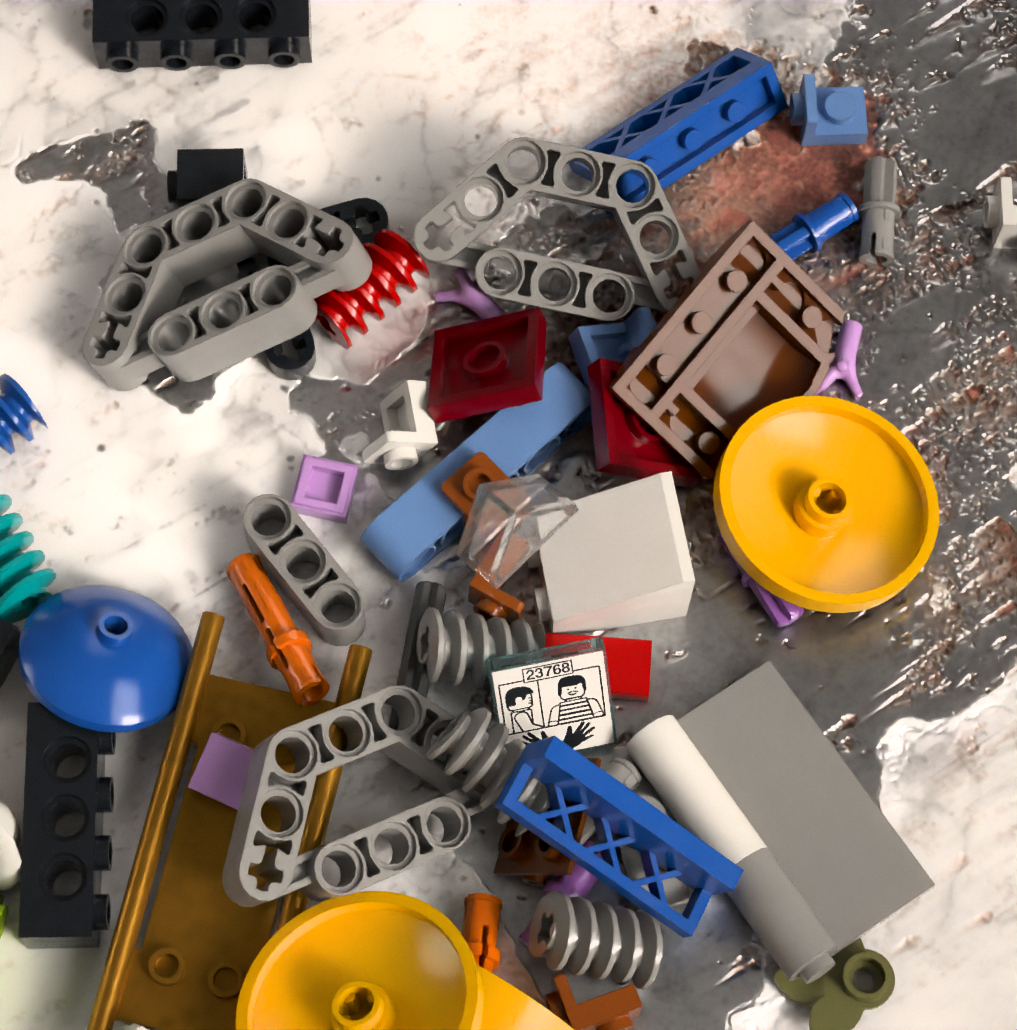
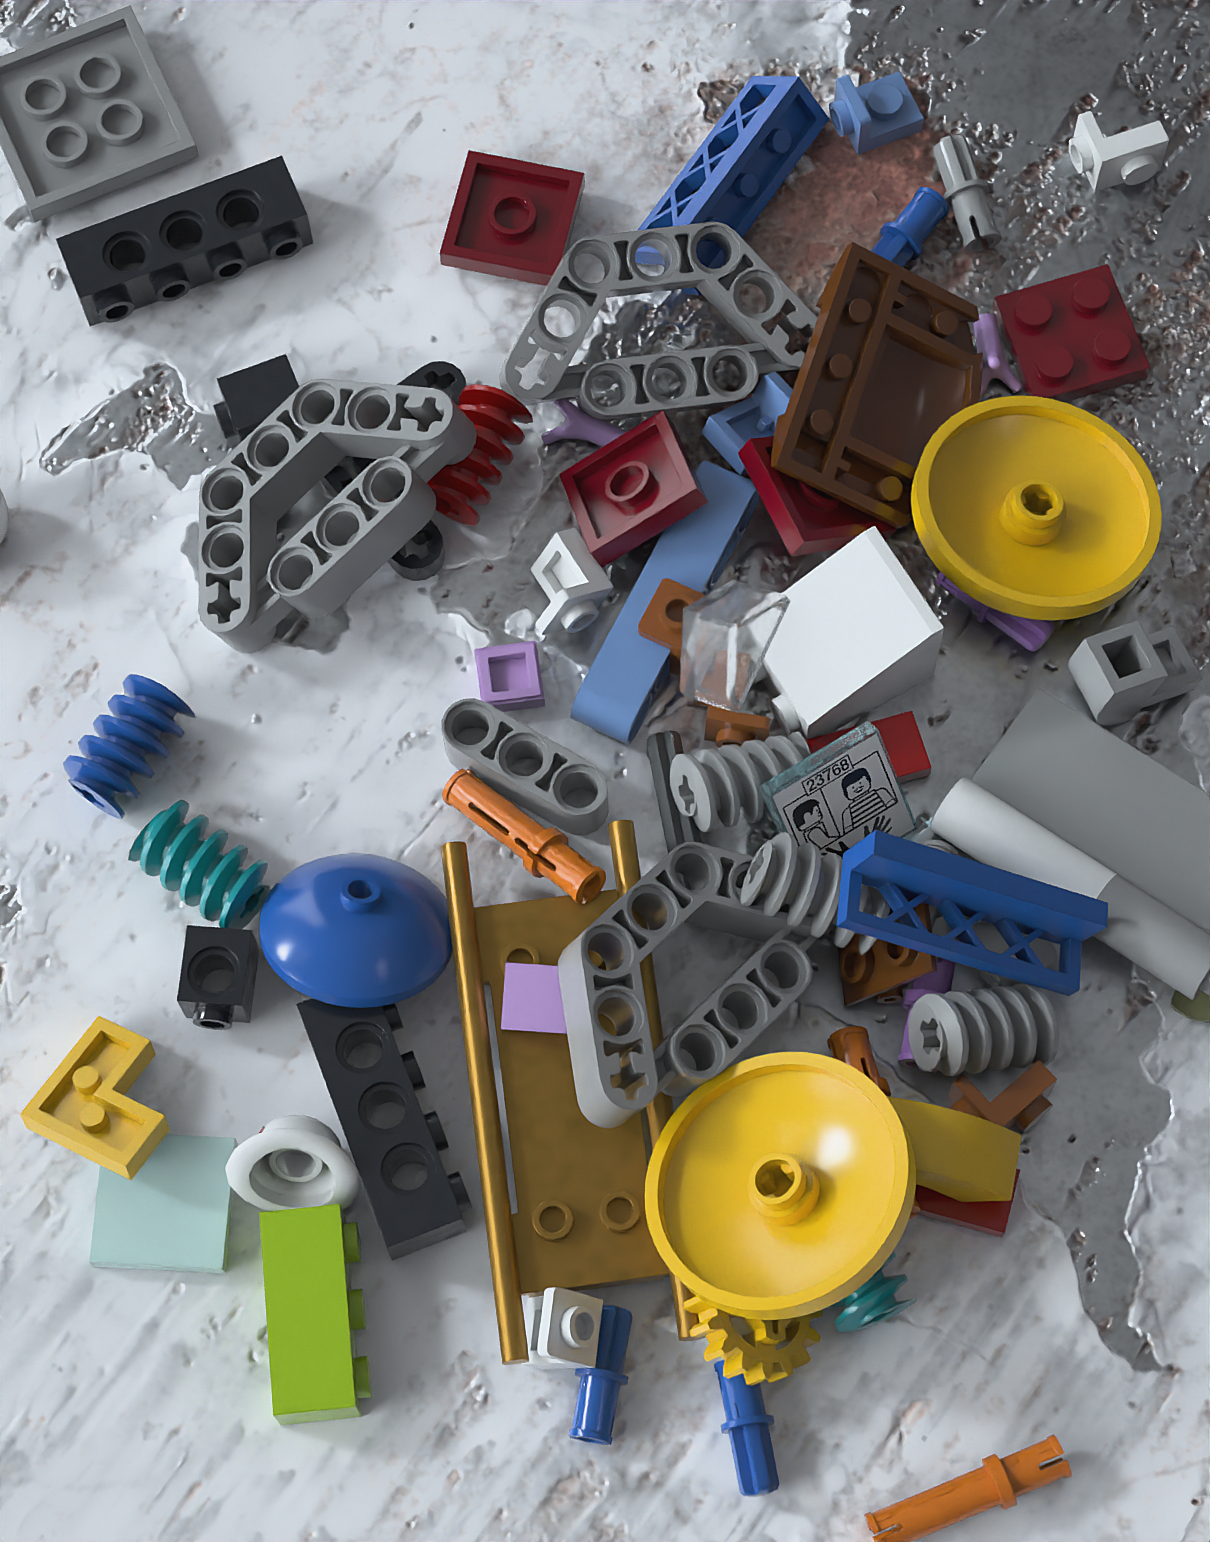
camera: 15 degrees left, 0 degrees up
none -> dark red plate [439,150,585,286]
none -> dark red plate [992,264,1151,402]
none -> light grey brick [1068,620,1203,725]

